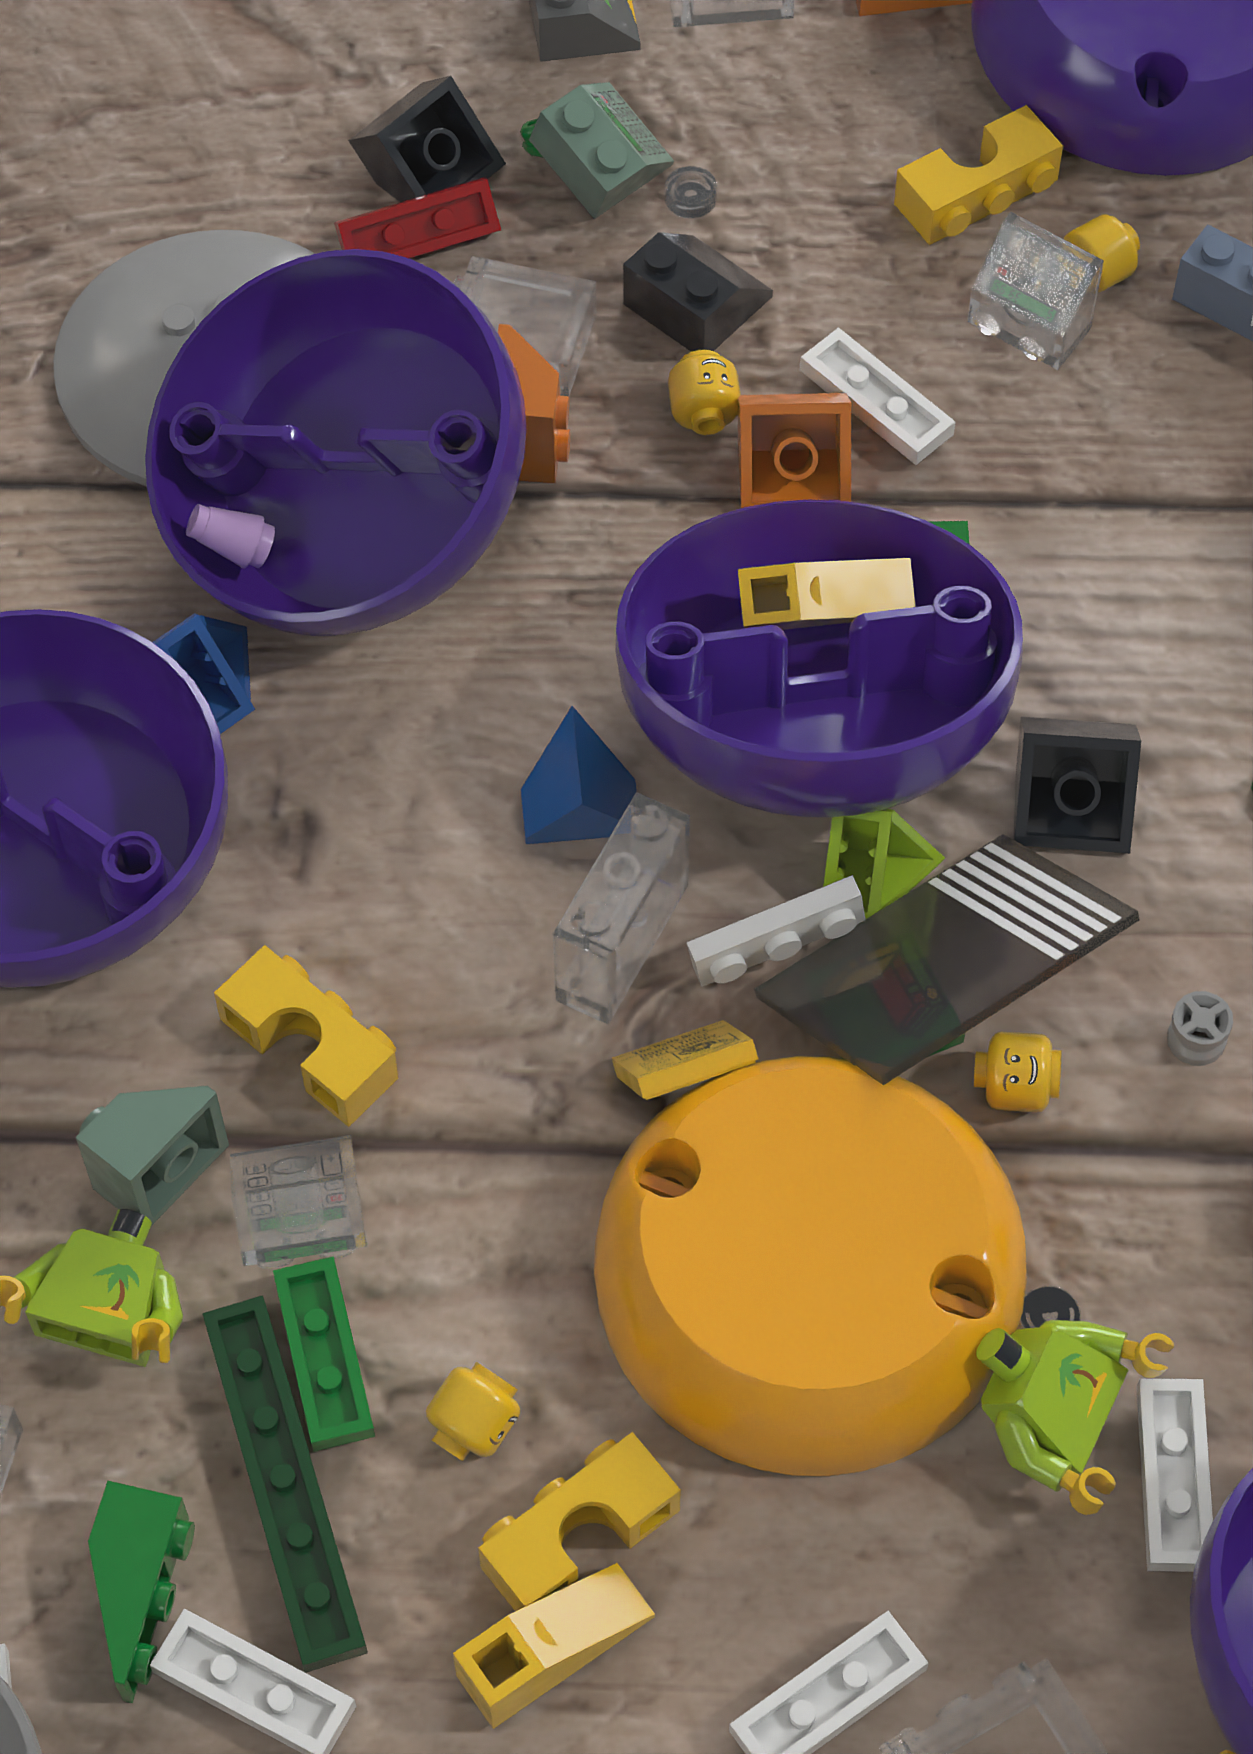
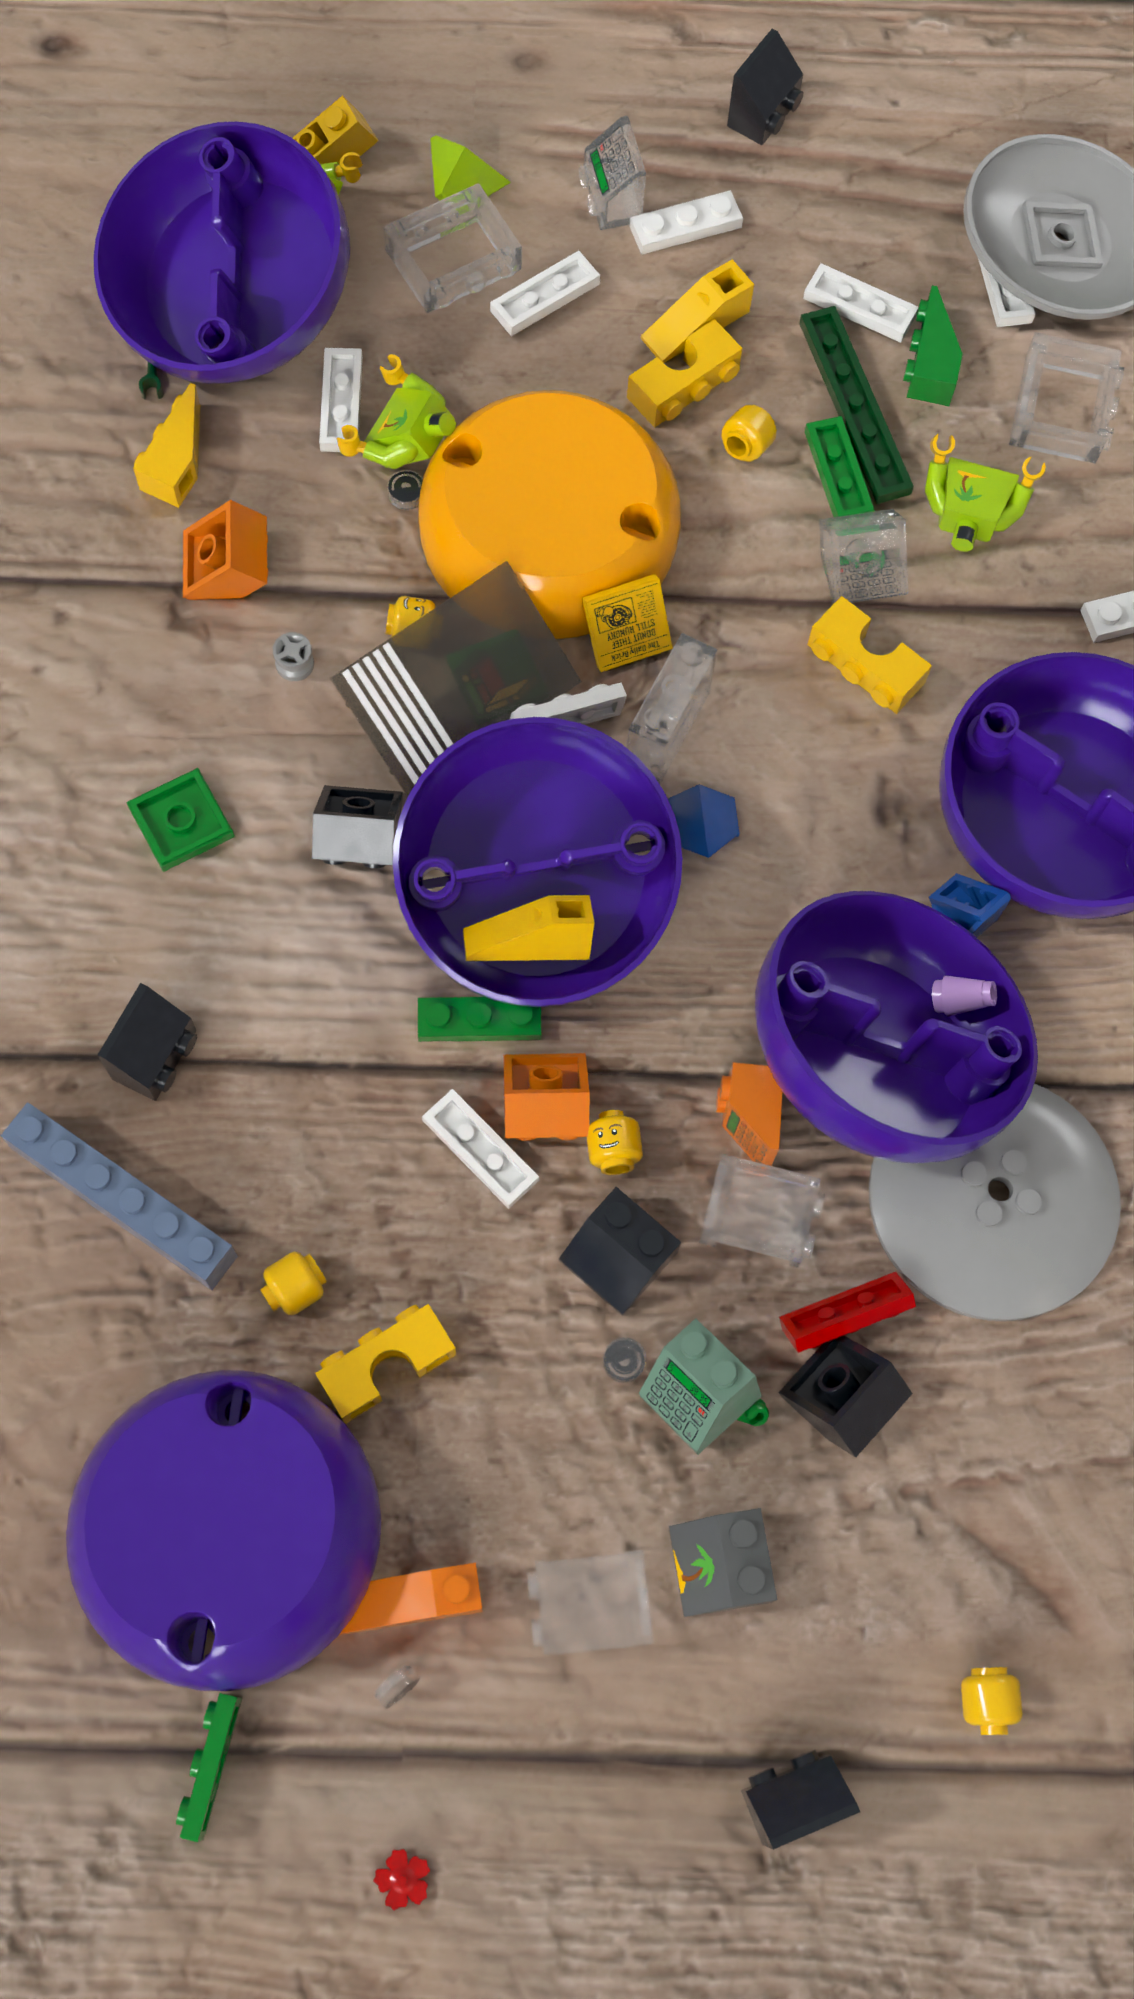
camera: 175 degrees right, 10 degrees up
sand green slope [76,1086,229,1226] -> none
clear slope [967,212,1104,370] -> none

